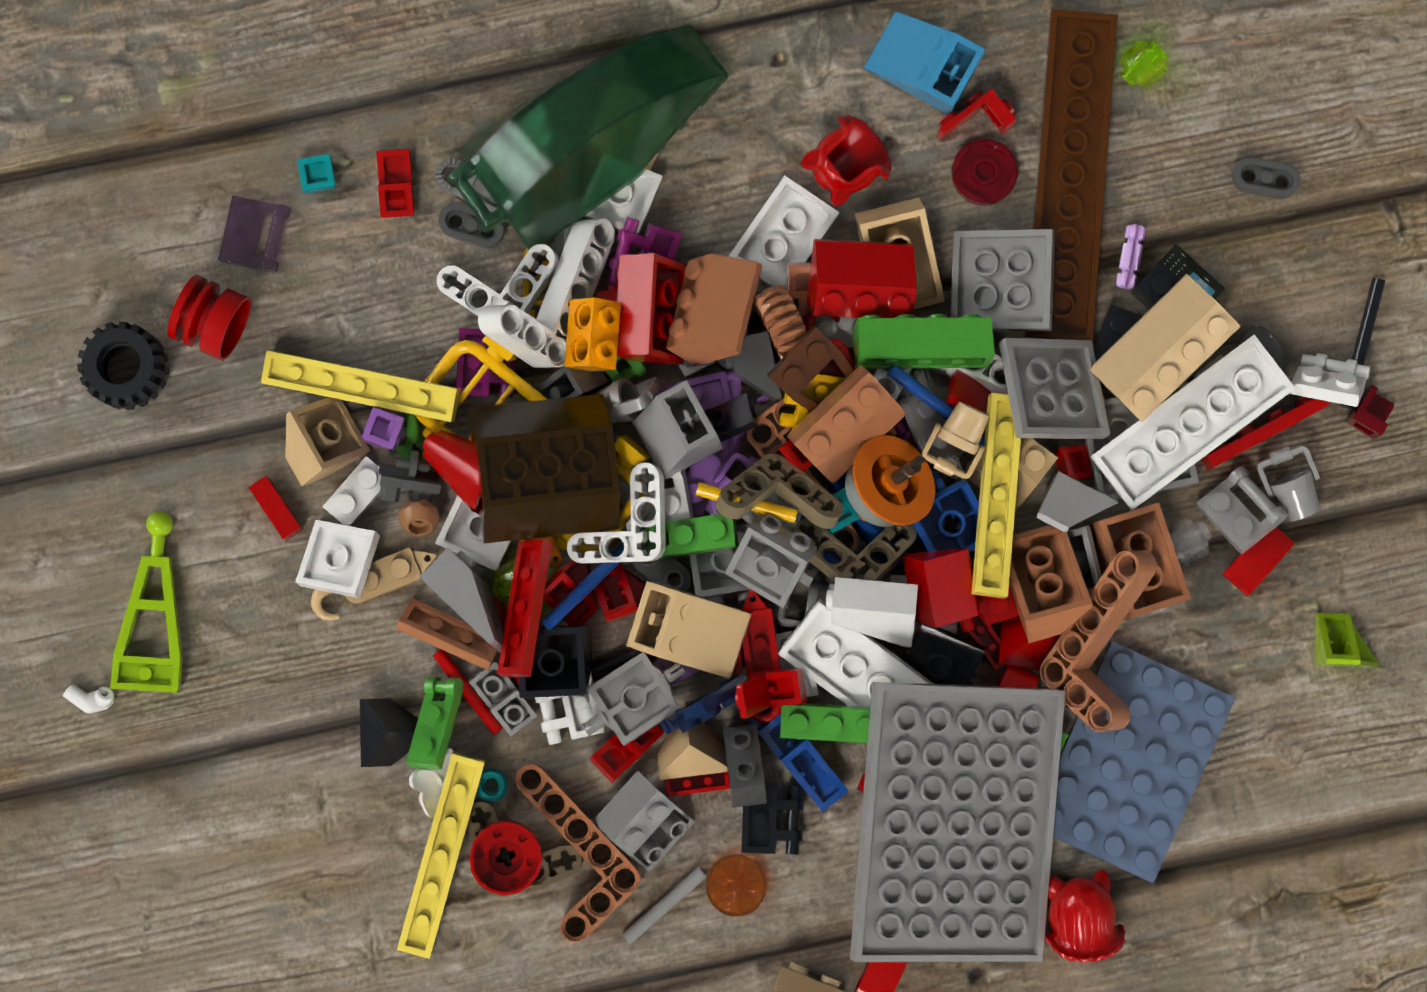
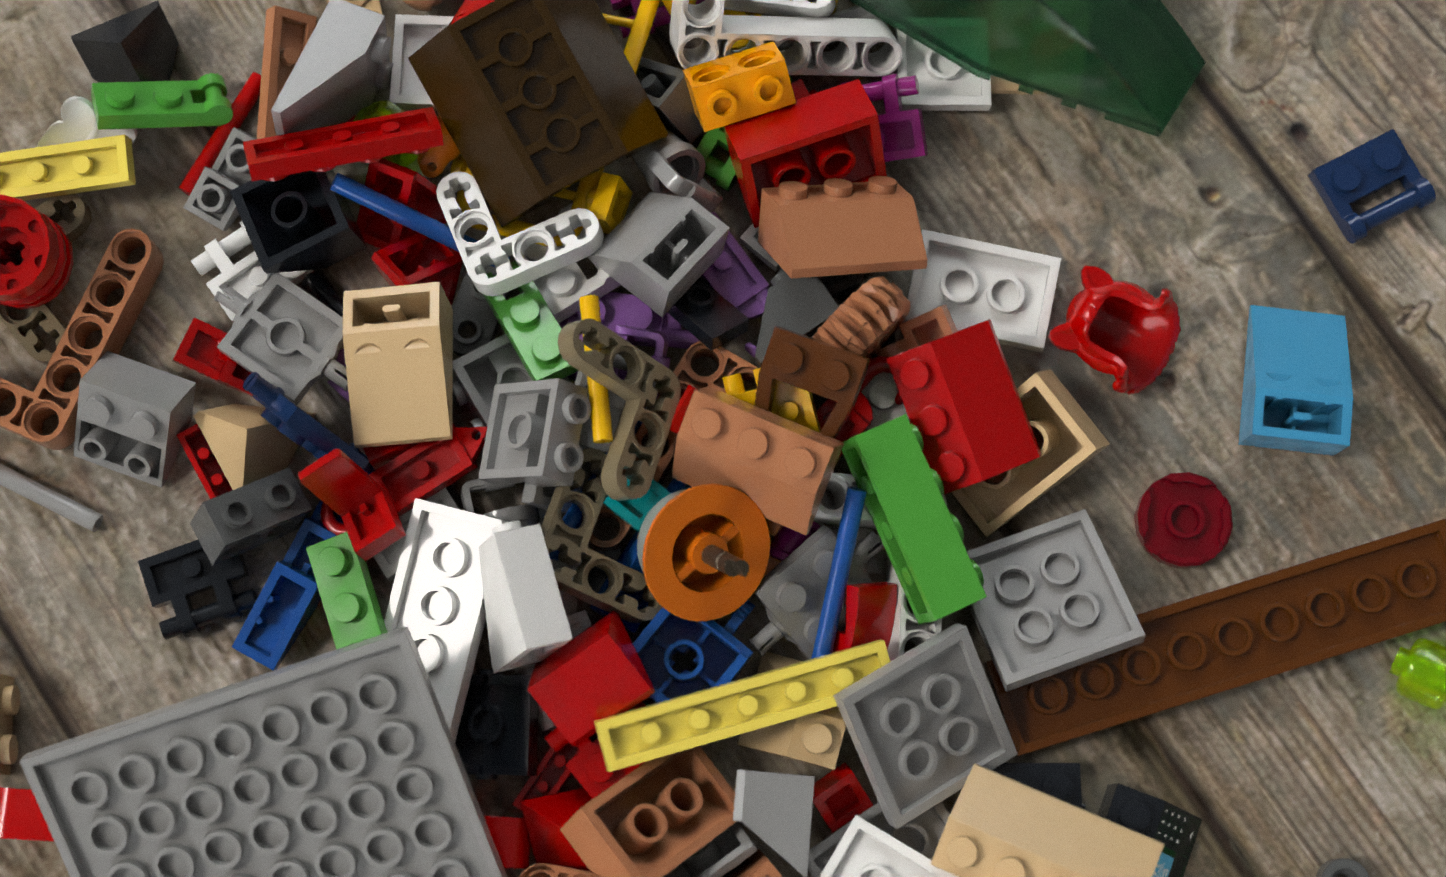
camera: 65 degrees right, 5 degrees down
teal plate [476,768,509,802] -> none
clear orange wheel [706,855,767,916] -> none
tan piece [922,401,990,479] -> none
red bracket [937,89,1016,140] -> none
lavender axle [1116,224,1146,290] -> none

